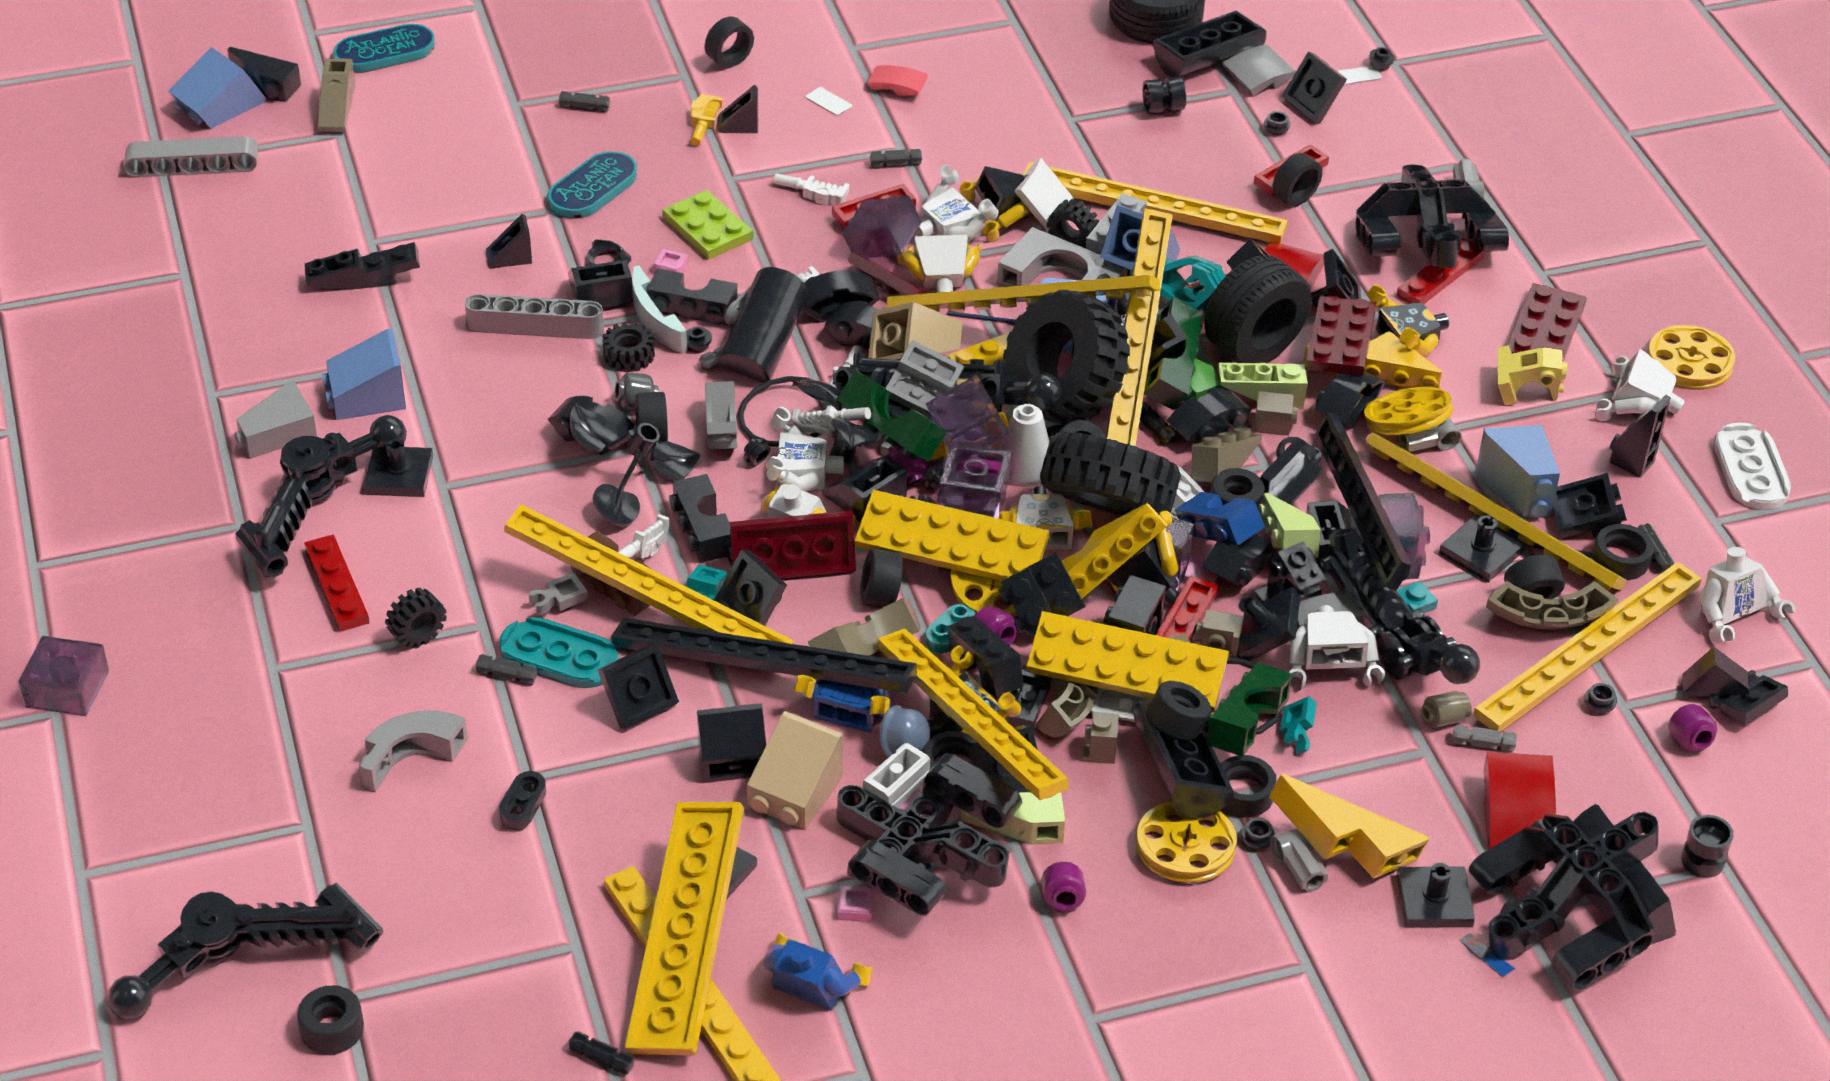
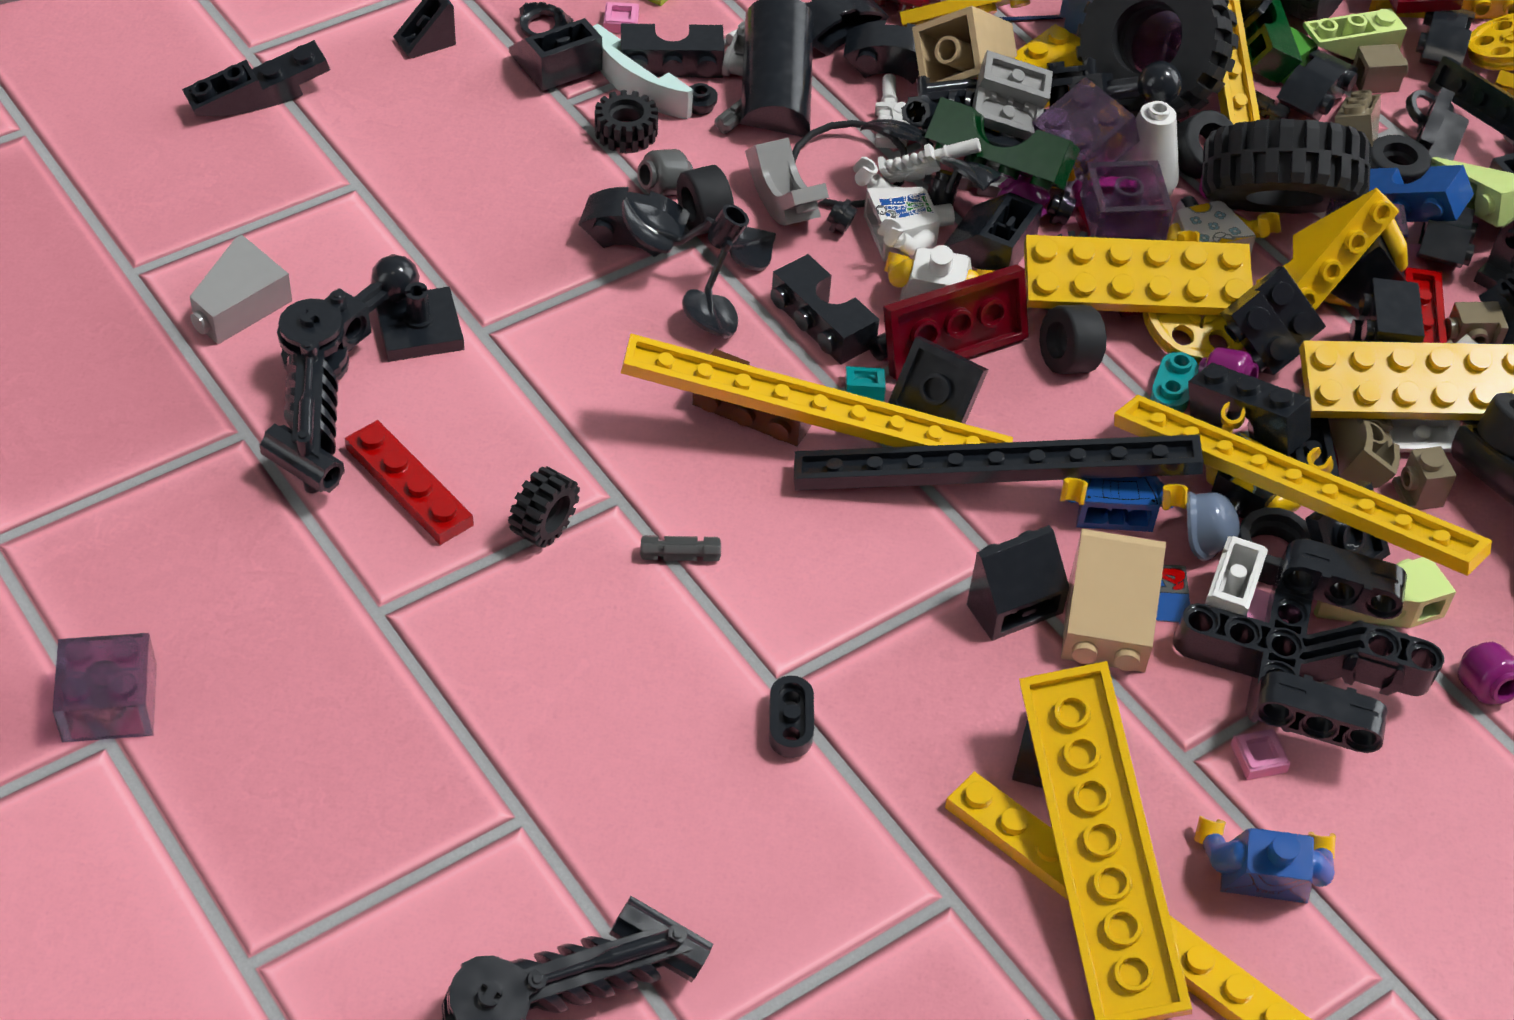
camera: 20 degrees left, 5 degrees up
medium blue slope [322,328,406,420] -> none
light grey arch [359,710,468,792] -> none
light grey beam [465,294,604,339] -> none
teal tile [500,617,619,688] -> none
light grey plate [529,572,588,615] -> none
black tile [598,643,679,729] -> none
white piece [618,514,669,559] -> none
dark tan brick [807,598,920,656] -> none
none -> sticker [1156,565,1190,622]

